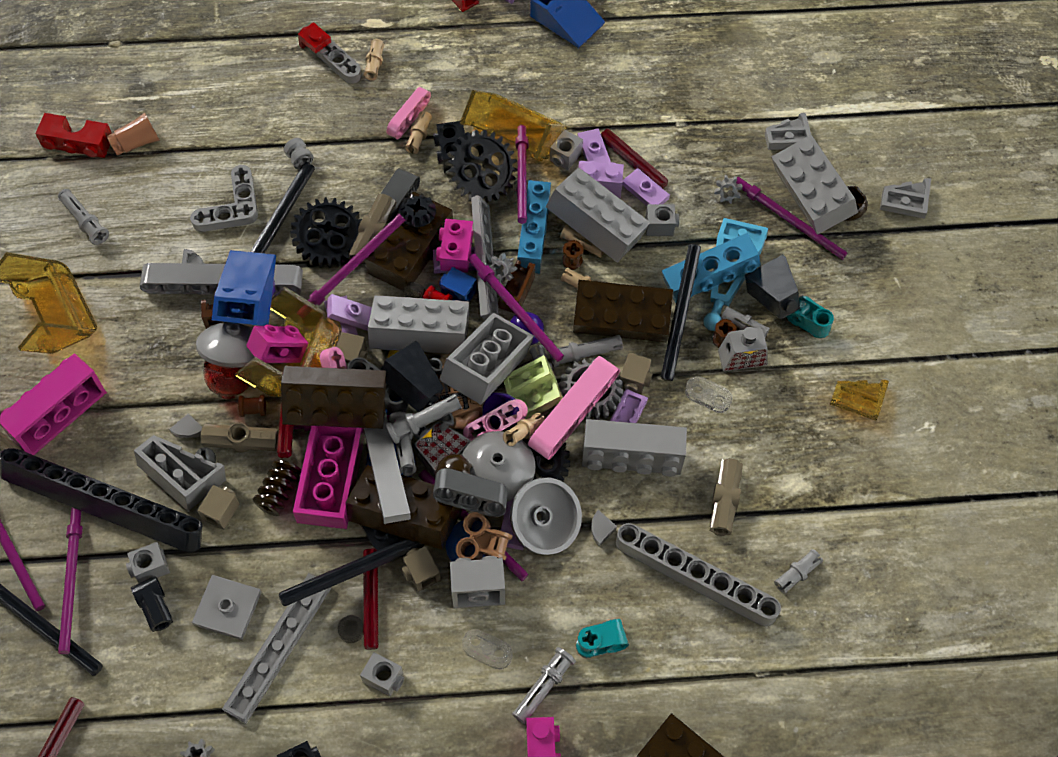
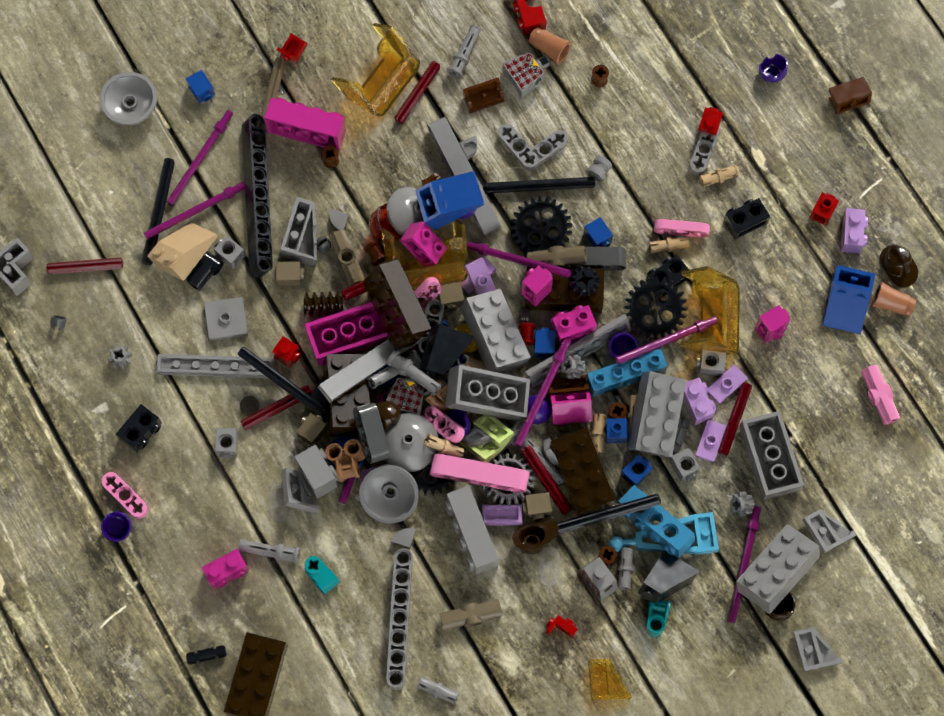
camera: 65 degrees right, 10 degrees up
none -> tan slope [147,222,218,281]
none -> red brick [272,336,301,368]
none -> light grey wing [281,468,321,514]
none -> reddish brown bush [321,145,339,168]
none -> dark red axle [394,61,440,124]
none -> reddish brown hinge [463,78,505,114]
none -> light grey tile [463,427,491,446]
none -> torso [502,53,550,99]
none -> dark brown piece [512,518,559,555]
none -> dark pink brick [521,265,553,307]
none -> dark red axle [521,445,572,515]
none -> light grey tile [543,438,558,465]
none -> red bracket [545,615,578,639]
none -> dark pink brick [550,391,592,425]
none -> blue brick [583,217,613,247]
none -> reddish brown bush [591,65,609,88]
none -> blue brick [605,418,627,444]
none -> dark purple hair [608,332,638,359]
none -> blue brick [621,454,653,487]
none -> black brick [724,198,770,240]
none -> light grey brick [739,411,804,501]
none -> dark pink brick [755,305,790,344]
none -> bright pink piece [861,365,900,425]

